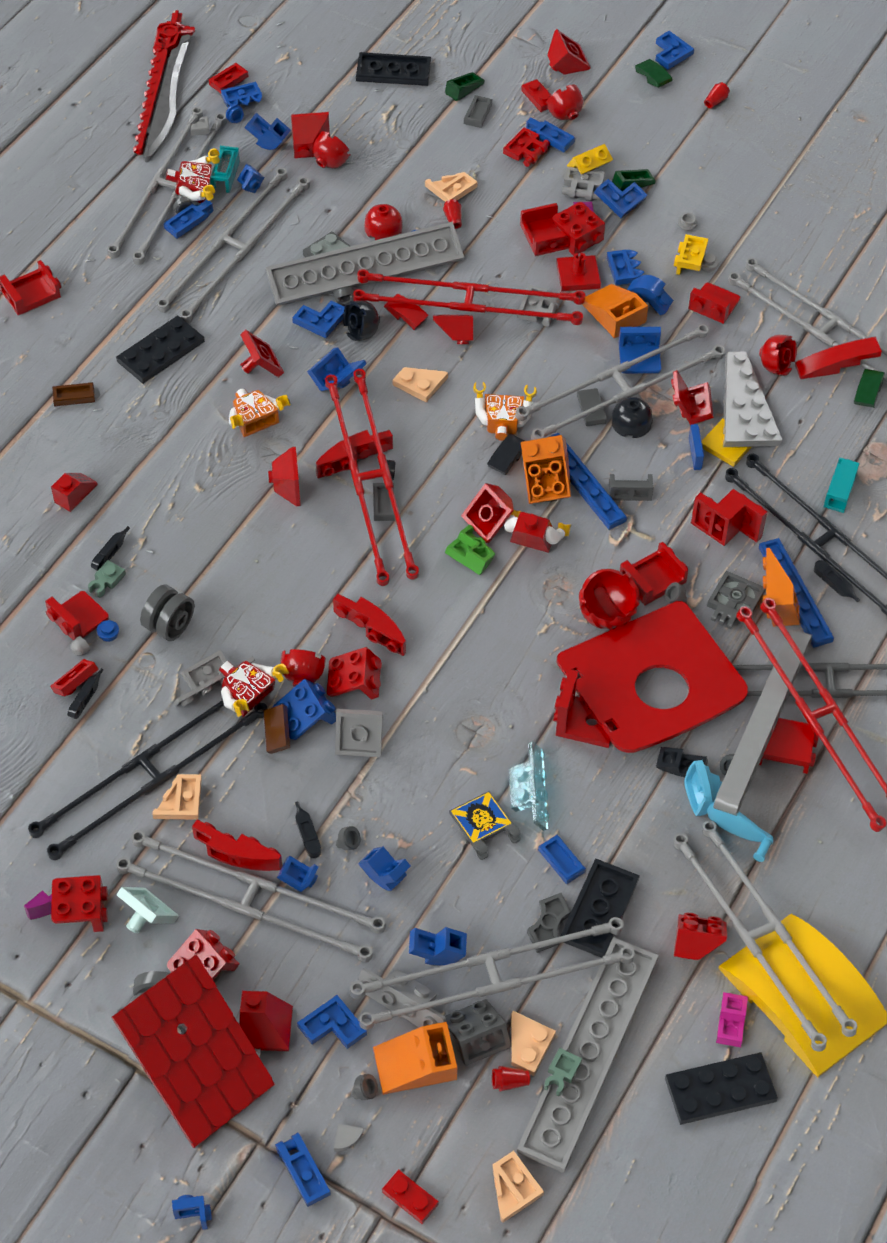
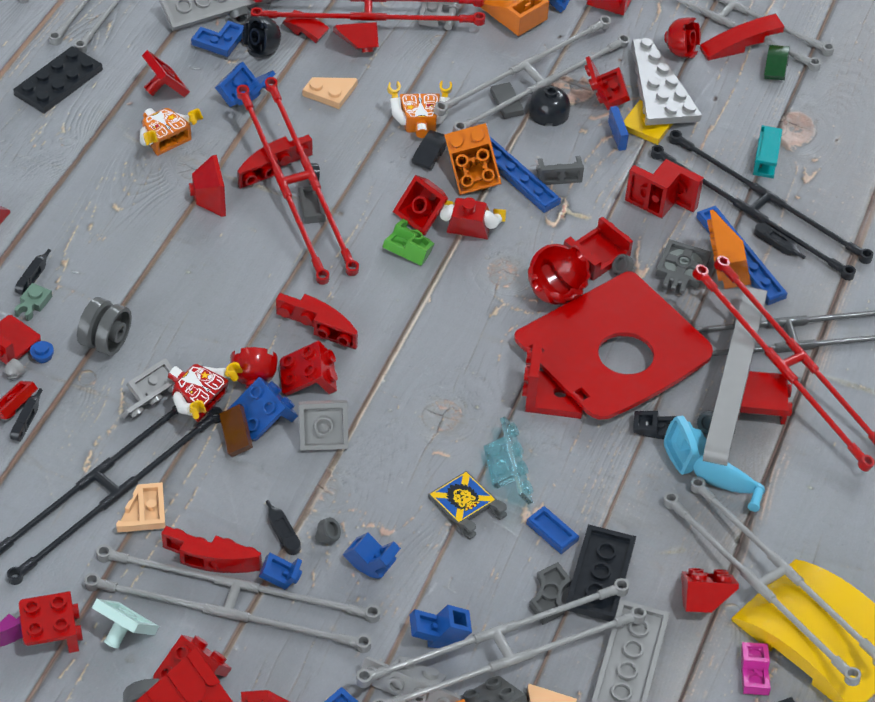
camera: 10 degrees left, 5 degrees down
blue bracket [618,327,661,374] -> none

